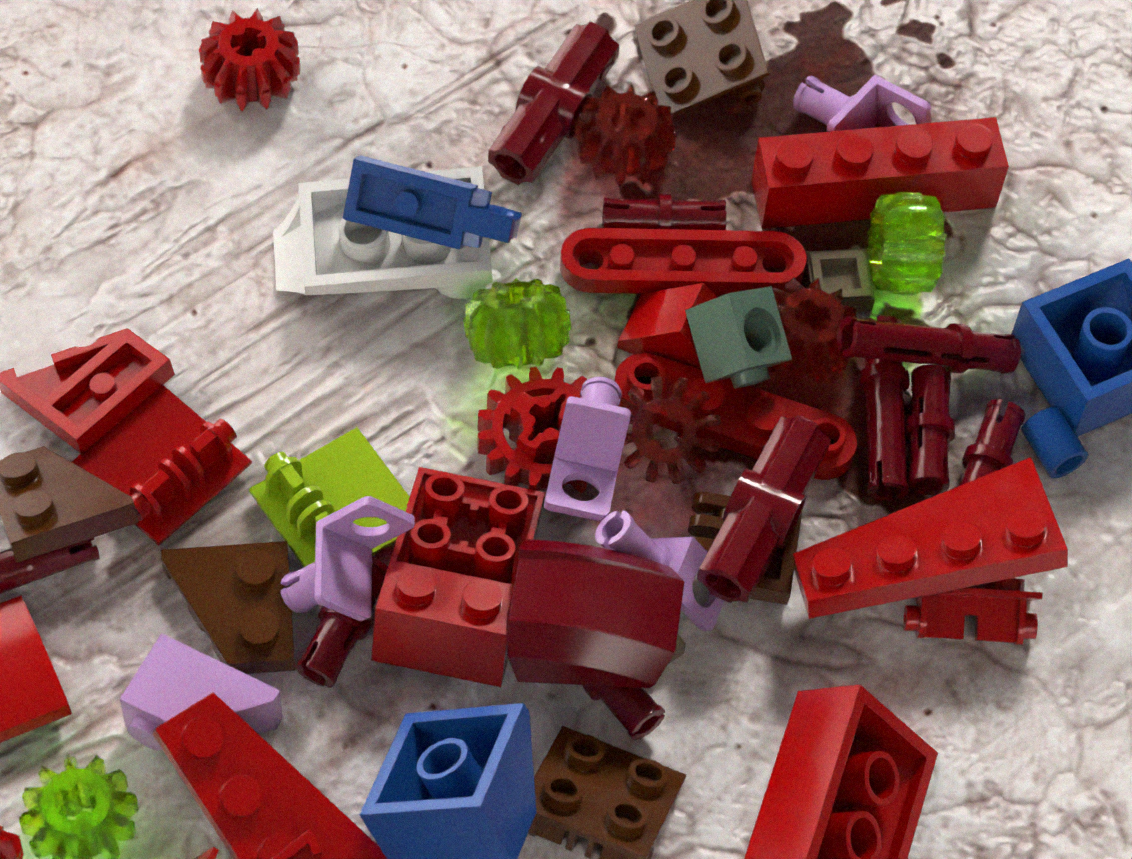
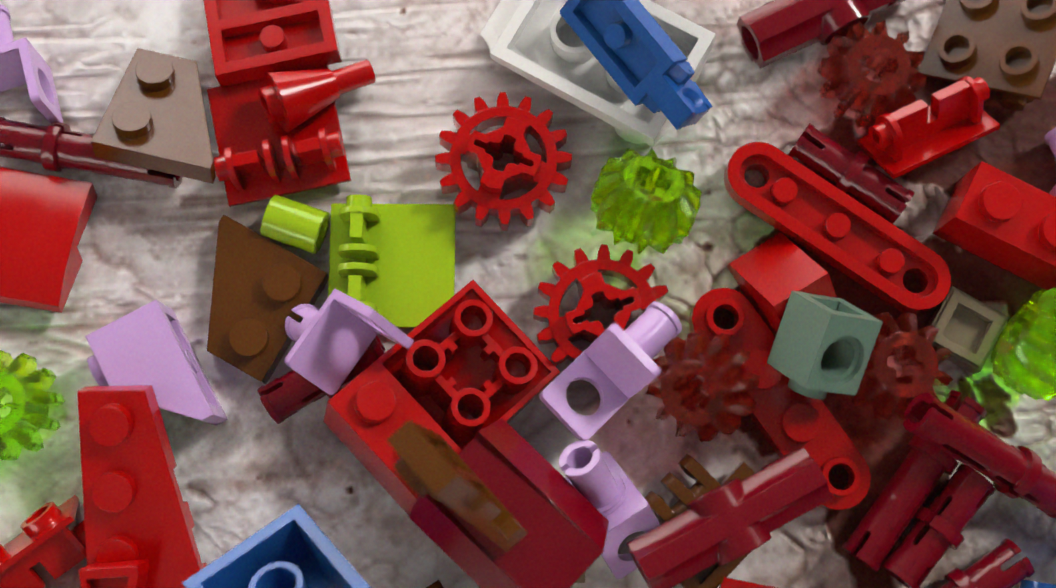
camera: 40 degrees right, 20 degrees up
none -> red cone [258,59,376,133]
none -> lime hinge [261,195,330,254]
none -> reddish brown wing [386,419,528,552]
none -> red gear [435,92,572,231]
none -> red hinge [857,76,1000,179]

